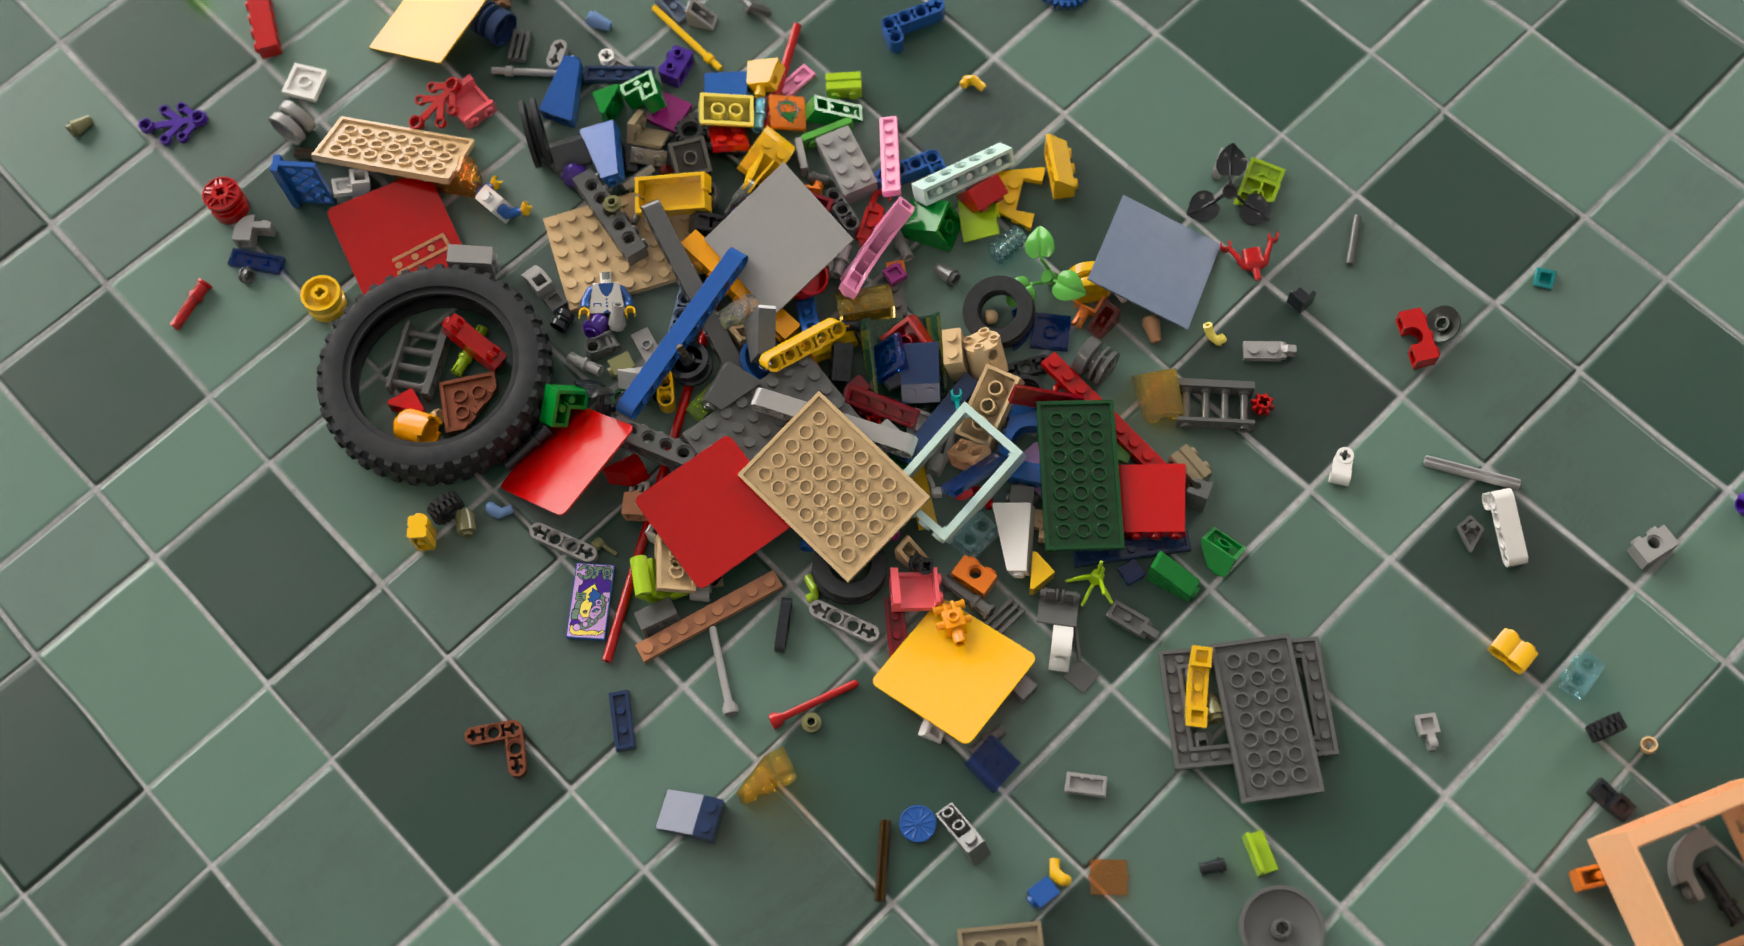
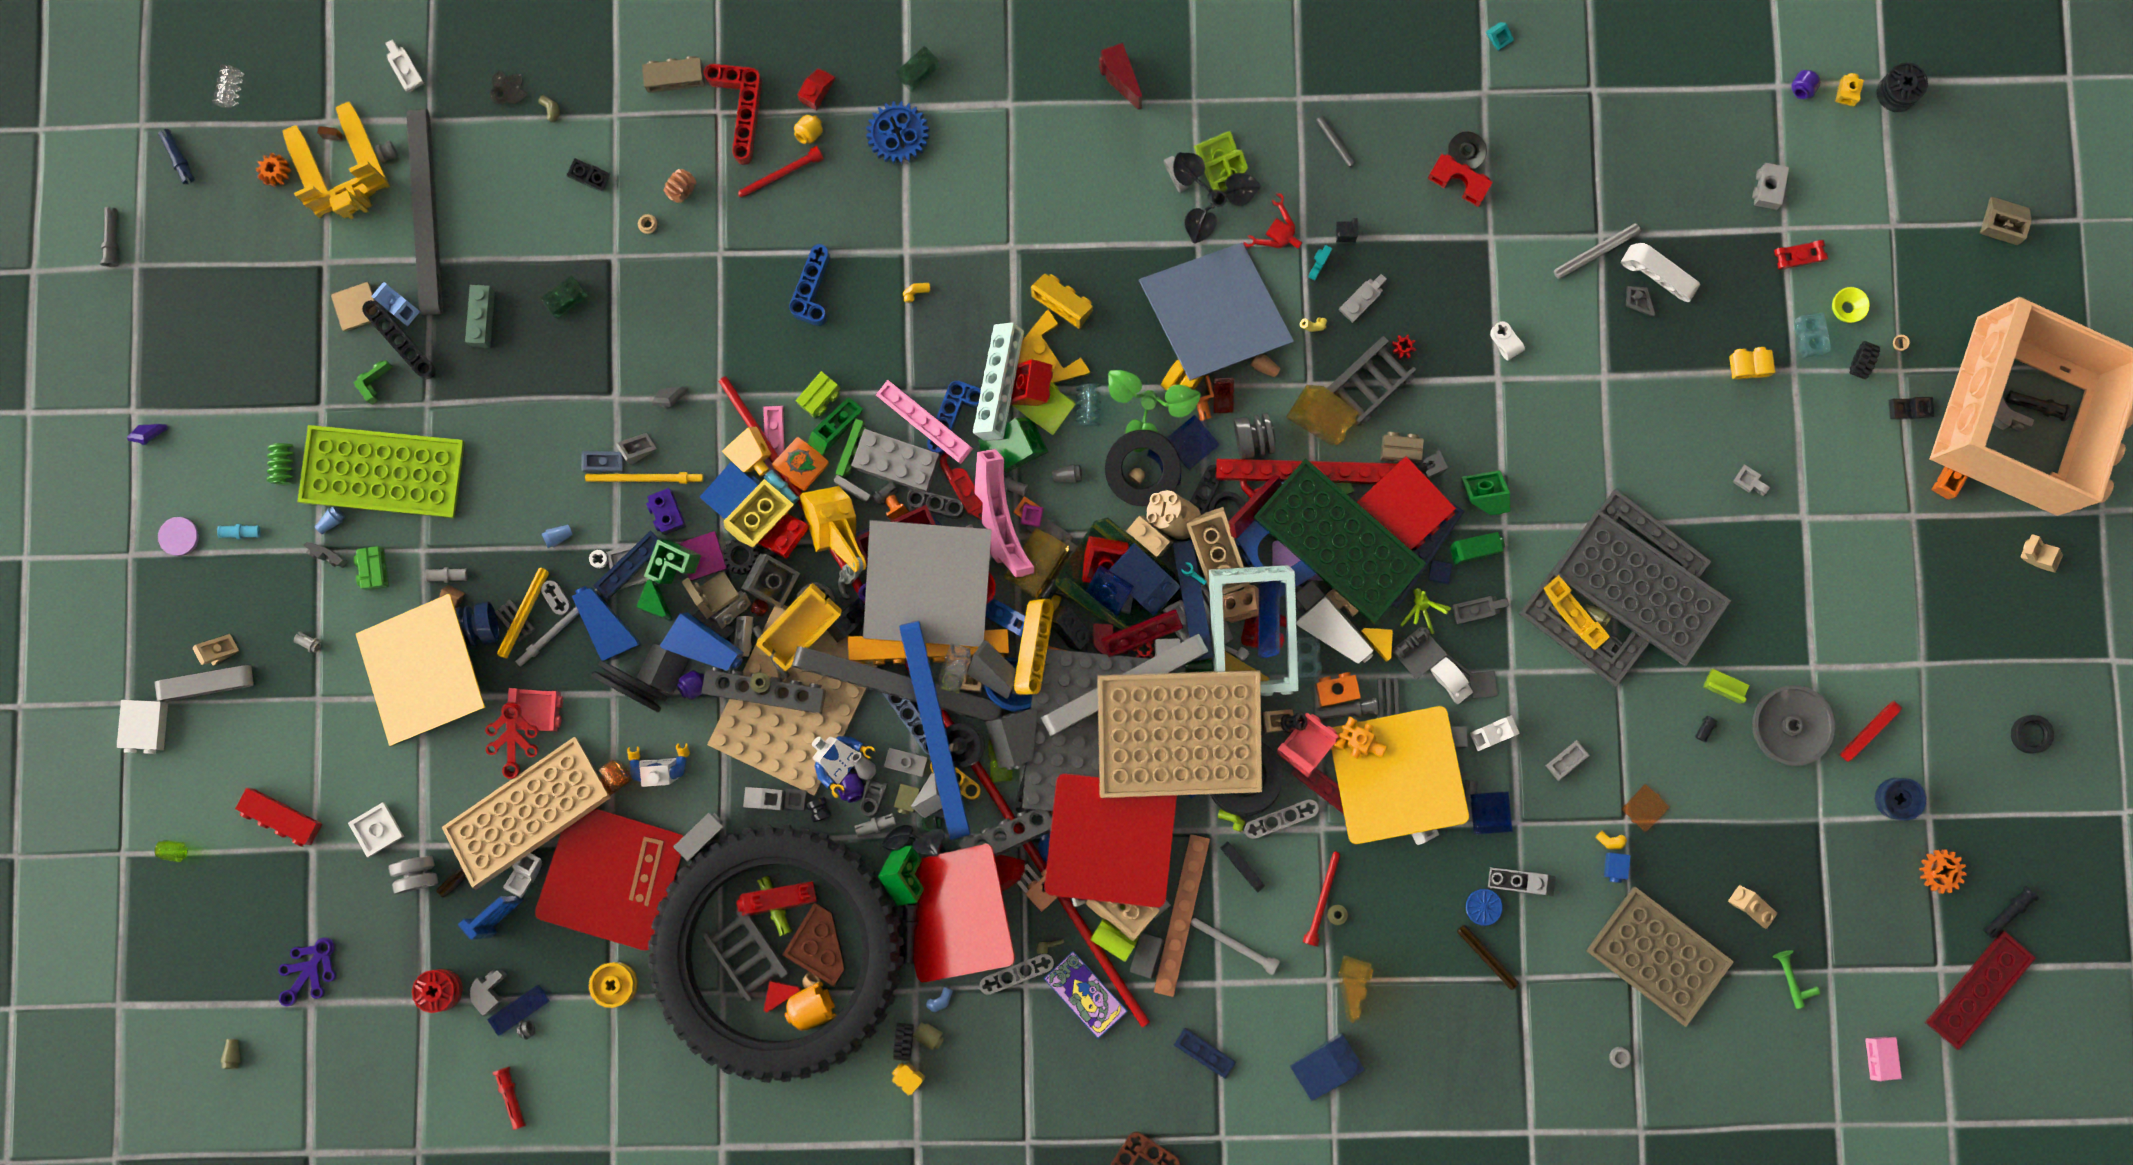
camera: 45 degrees left, 15 degrees up
none -> yellow axle [497,568,549,658]
none -> dark red slope [1098,43,1142,110]
none -> teal plate [1308,245,1332,281]
none -> white brick [1470,715,1520,751]
none -> red plate [1774,240,1828,270]
none -> neon yellow piece [1832,287,1870,323]

